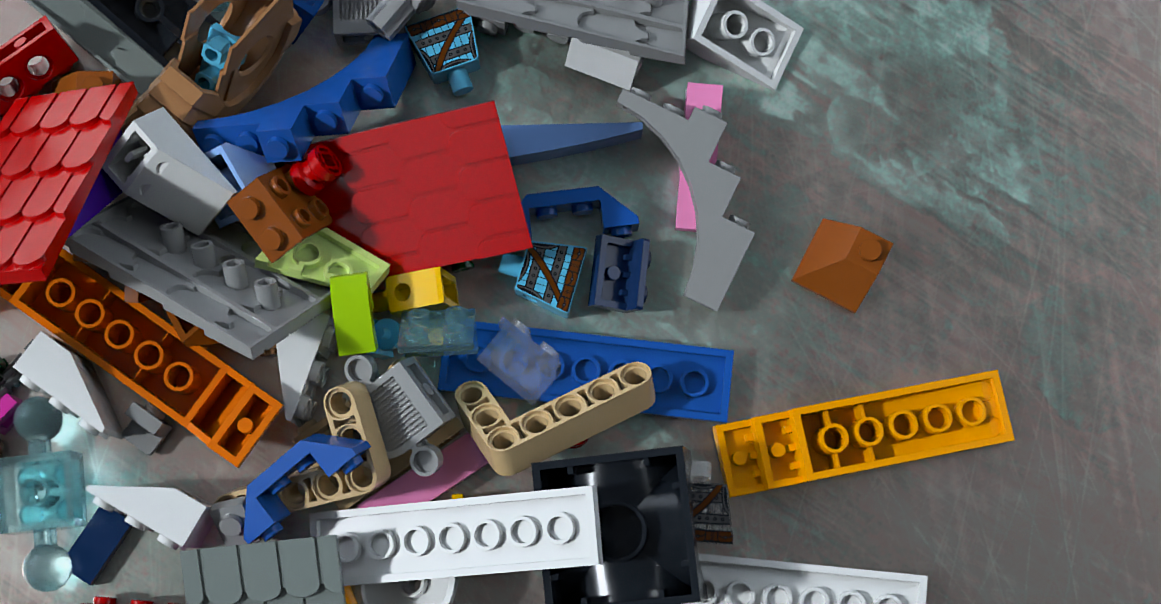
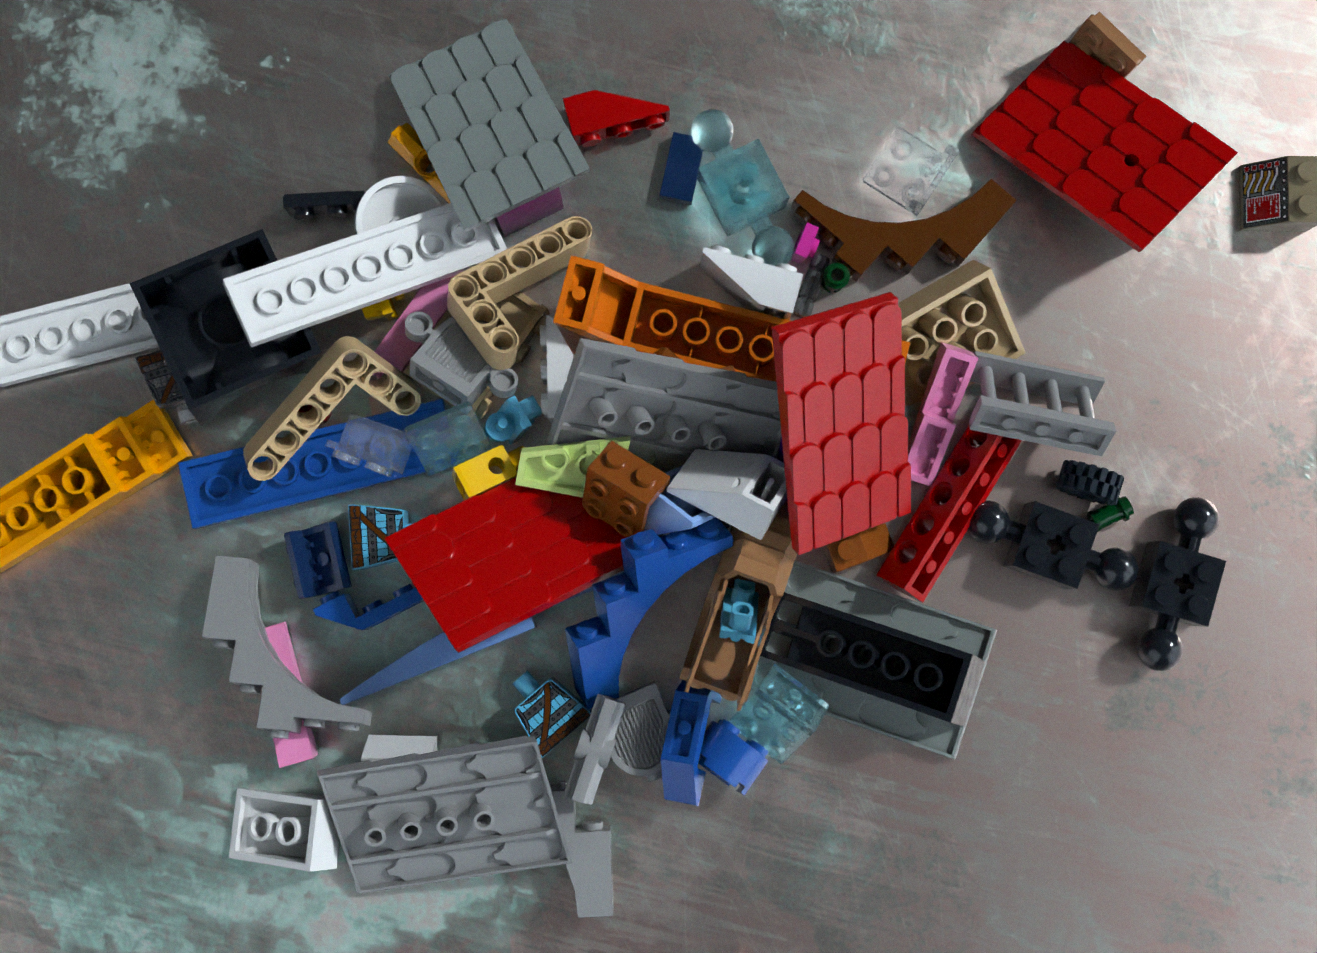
camera: 160 degrees right, 5 degrees up
white slope [85,485,214,551] -> none
light grey bracket [122,401,173,455] -> none
light grey bracket [209,496,262,546] -> none
blue slope [244,433,371,544] -> none
red wheel [290,145,342,196] -> none
lime slope [330,272,378,356] -> none
dark orange slope [791,218,894,314] -> none

